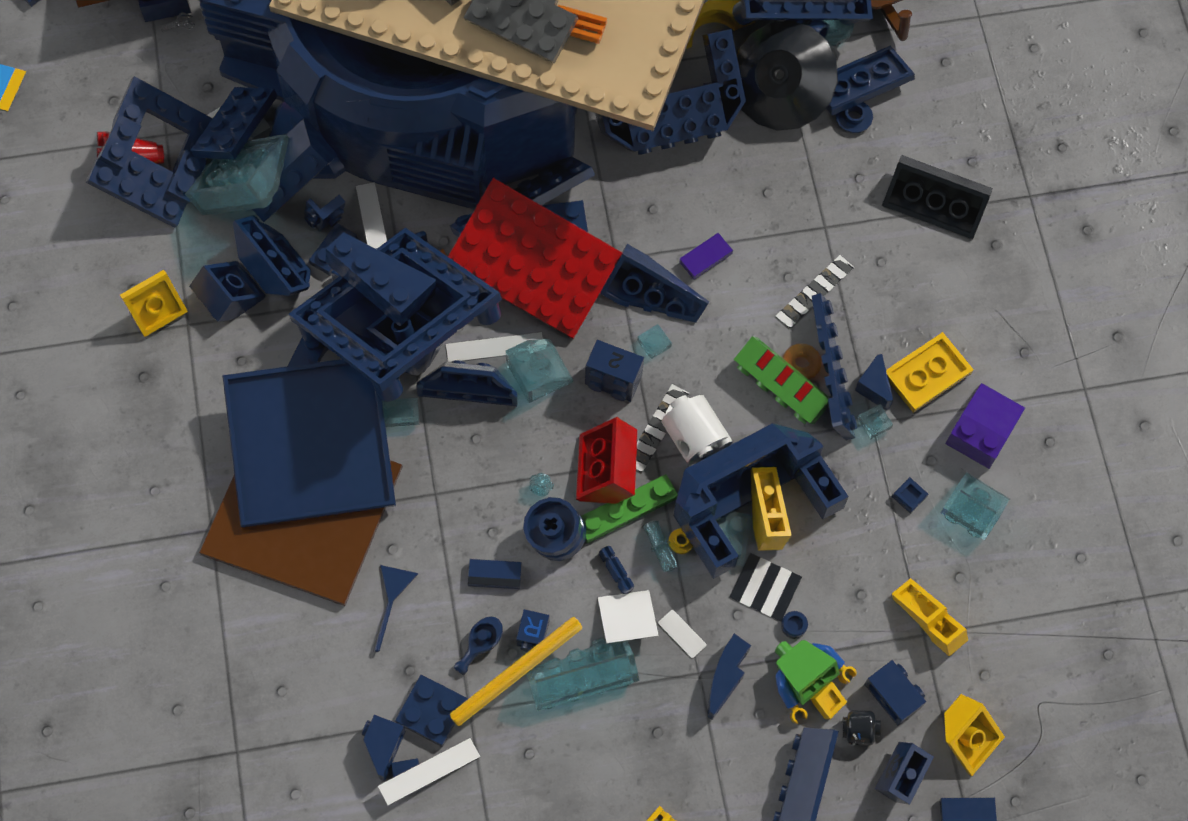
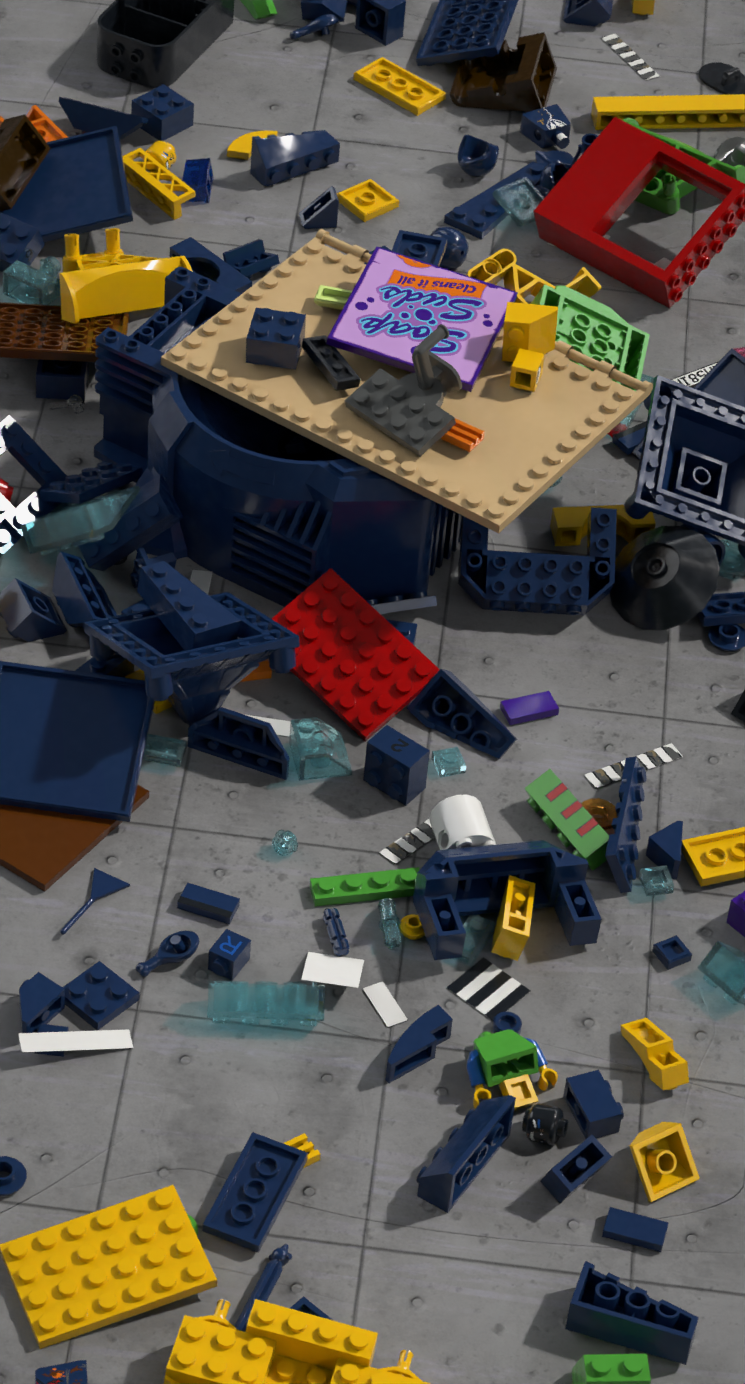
camera: 15 degrees right, 25 degrees down
yellow axle [450,617,582,726] -> none
dark blue wheel [523,497,587,561] -> none
red slope [576,417,637,503] -> none

